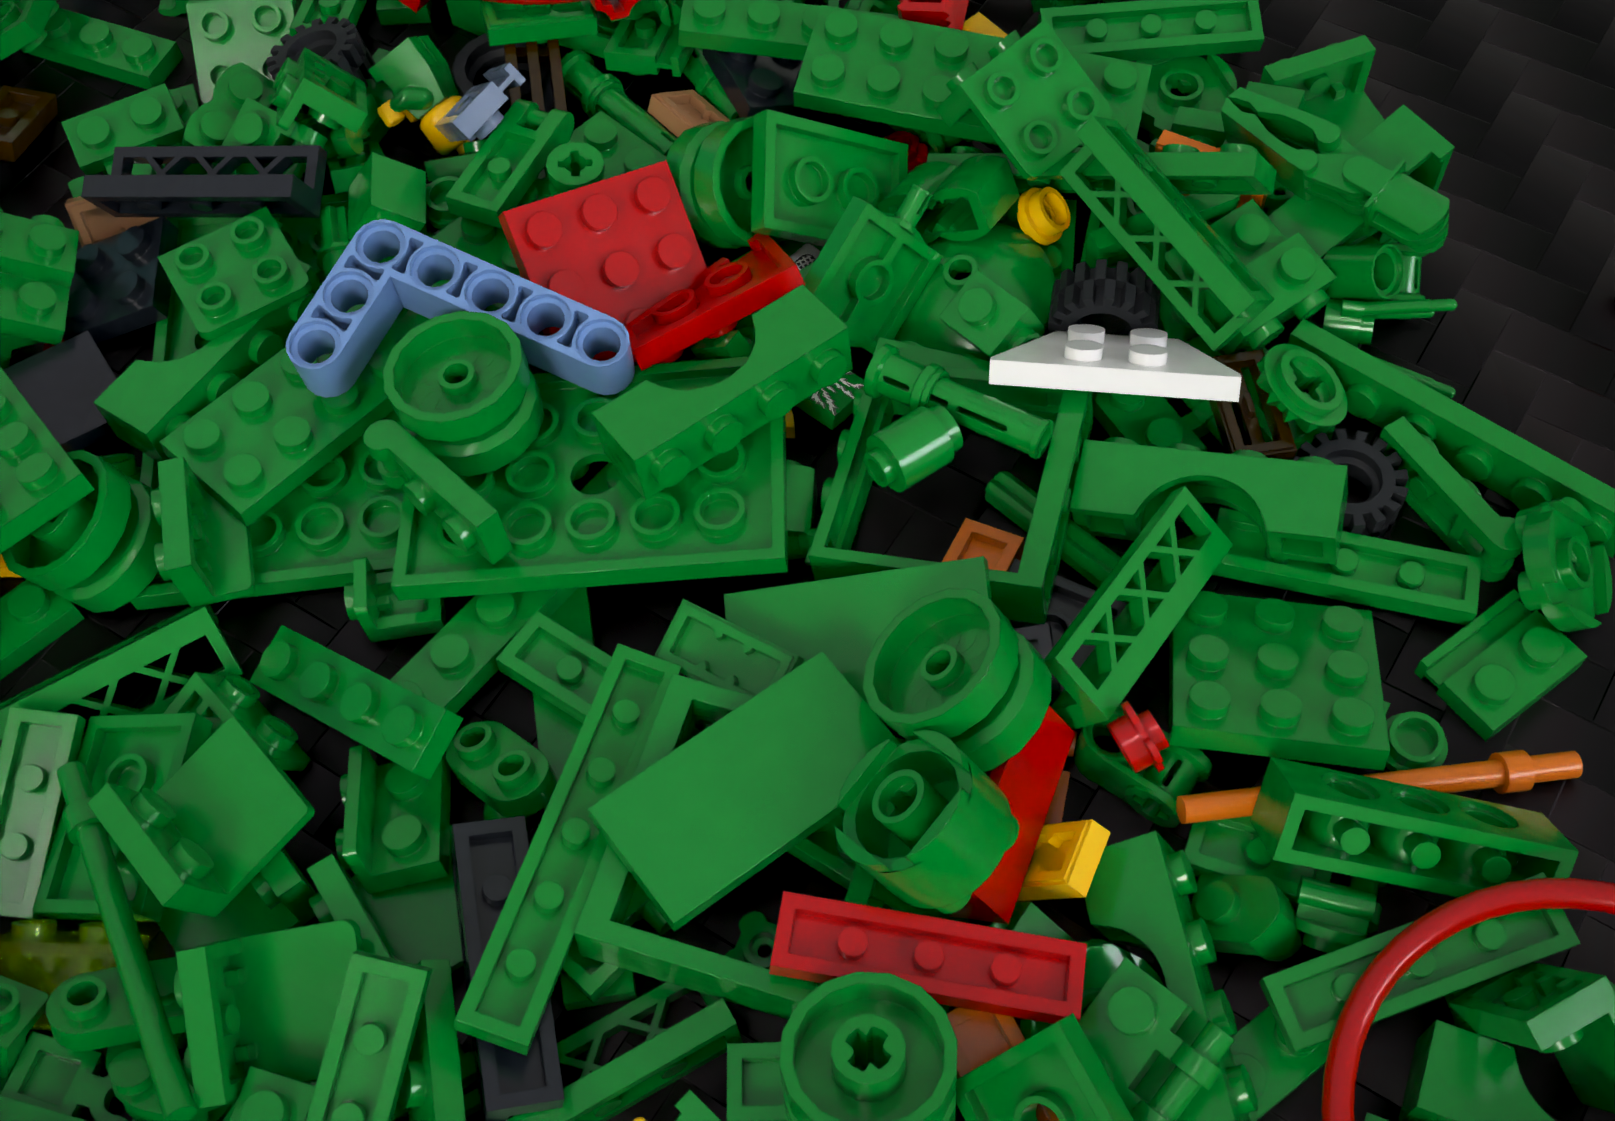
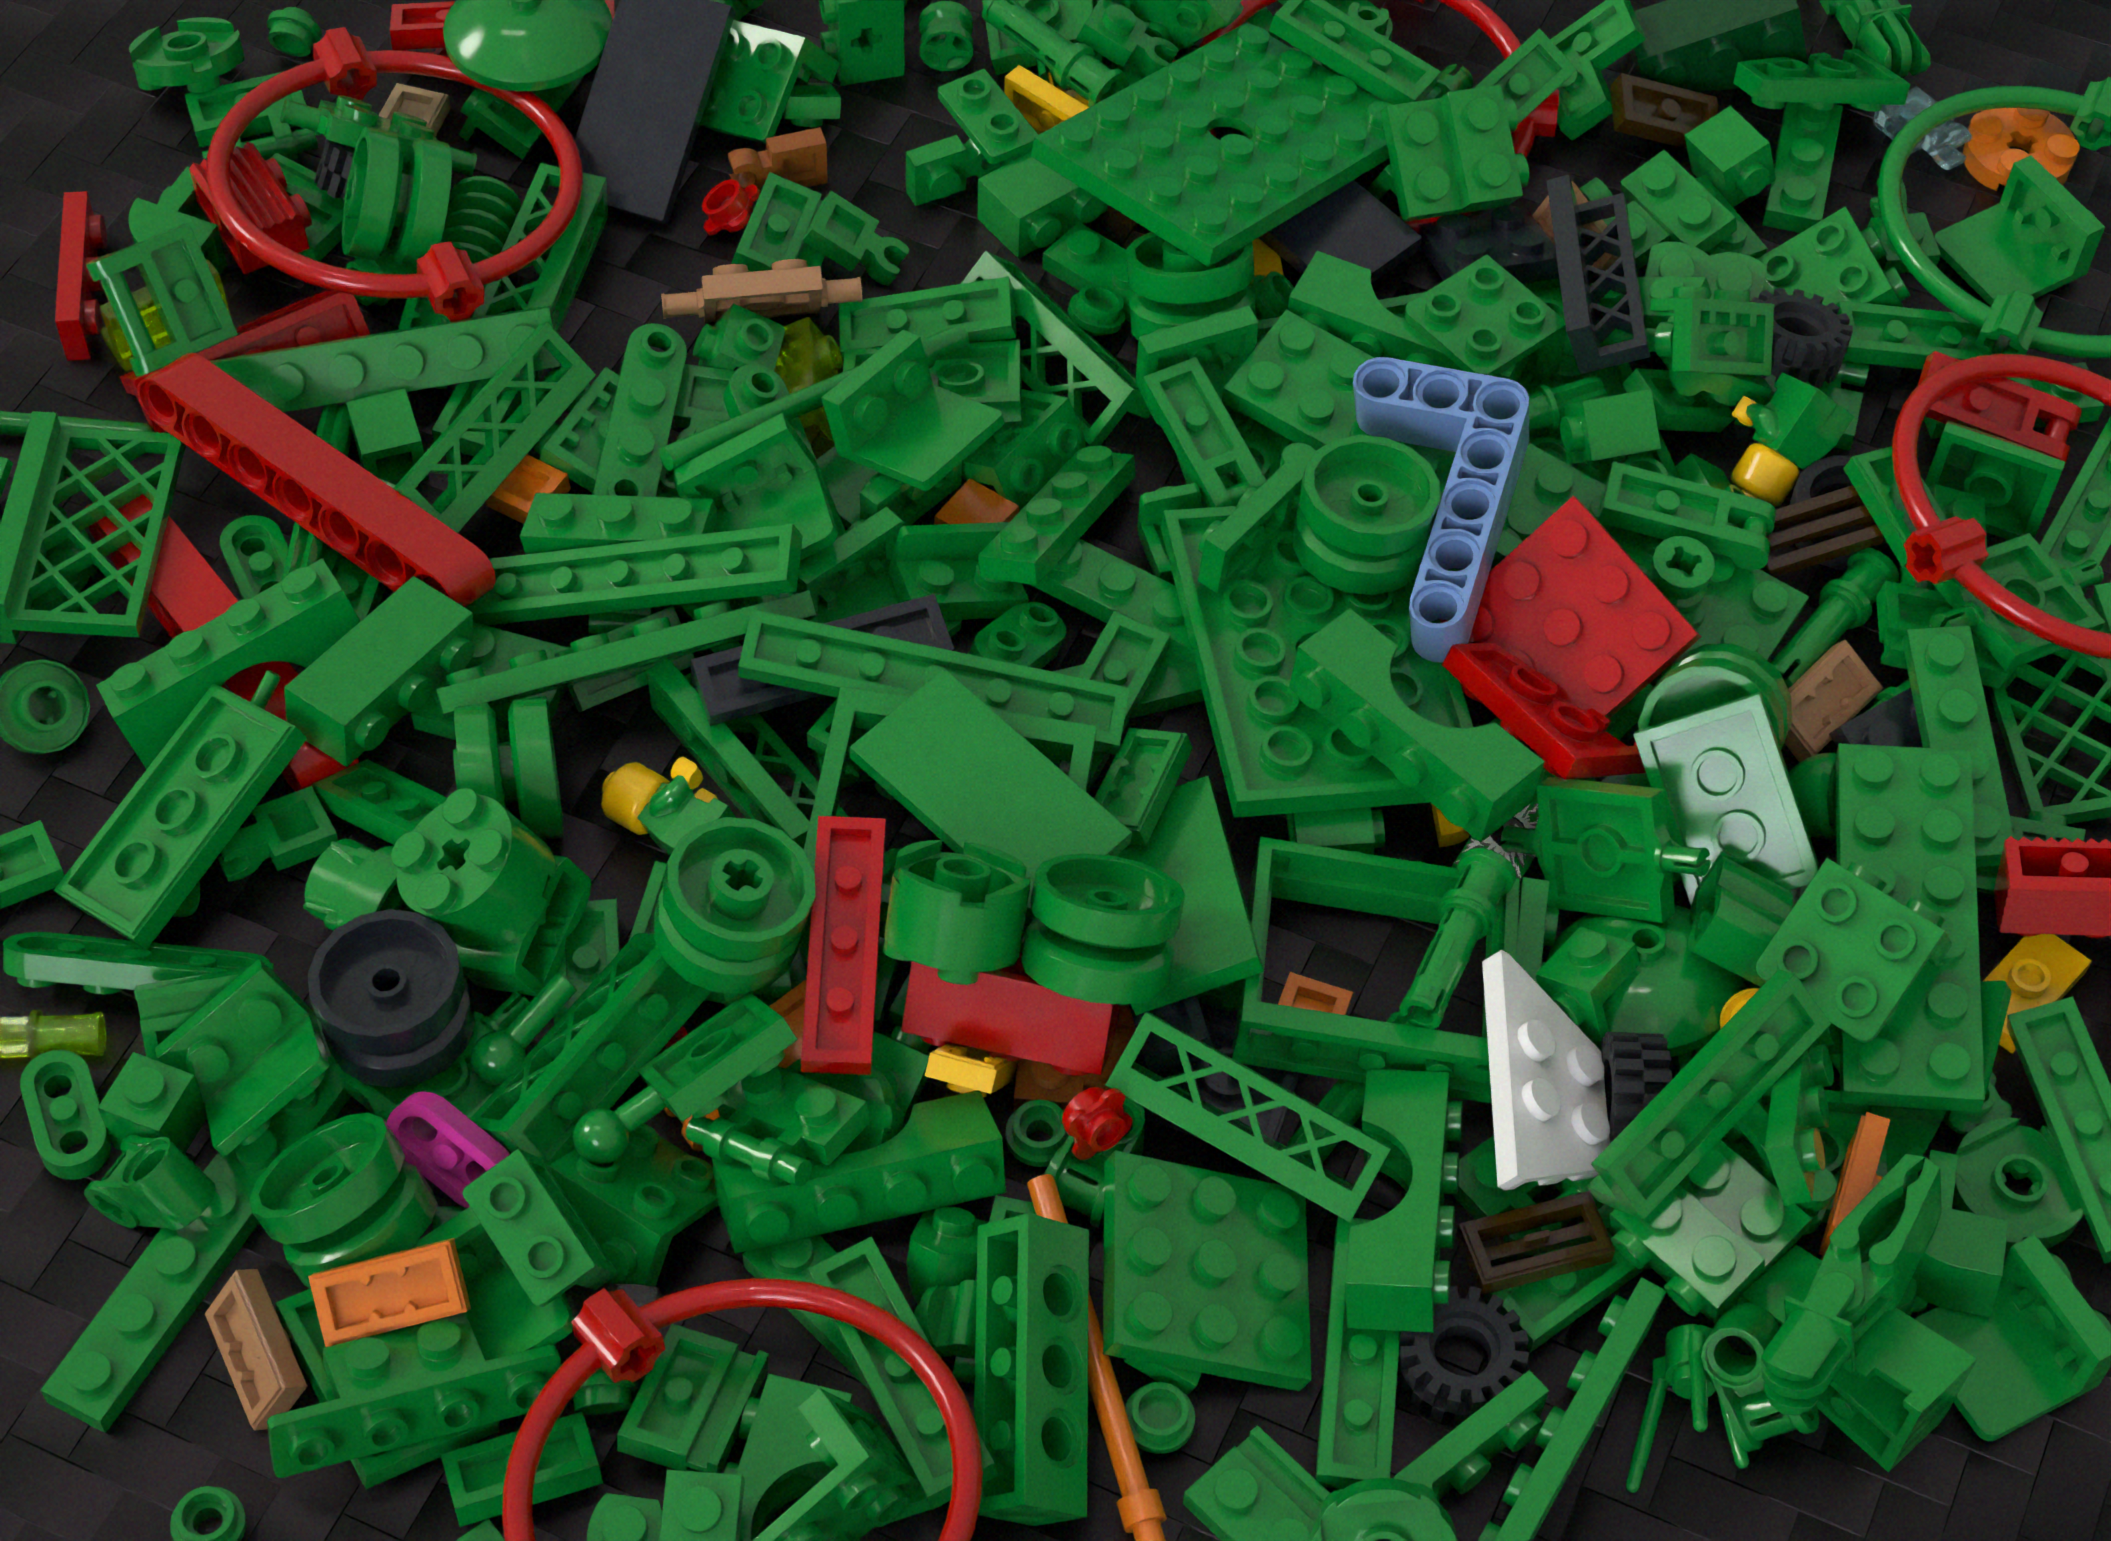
camera: 75 degrees right, 5 degrees down
sand blue plate [435,62,526,142] -> none
green brick [864,404,963,492] -> none
green gear [1256,344,1348,434] -> none
none -> orange tile [935,478,1019,525]
none -> green plate [1005,1099,1069,1167]
none -> green plate [1068,283,1125,336]
none -> green plate [1140,357,1267,508]
none -> green brick [1684,106,1776,207]

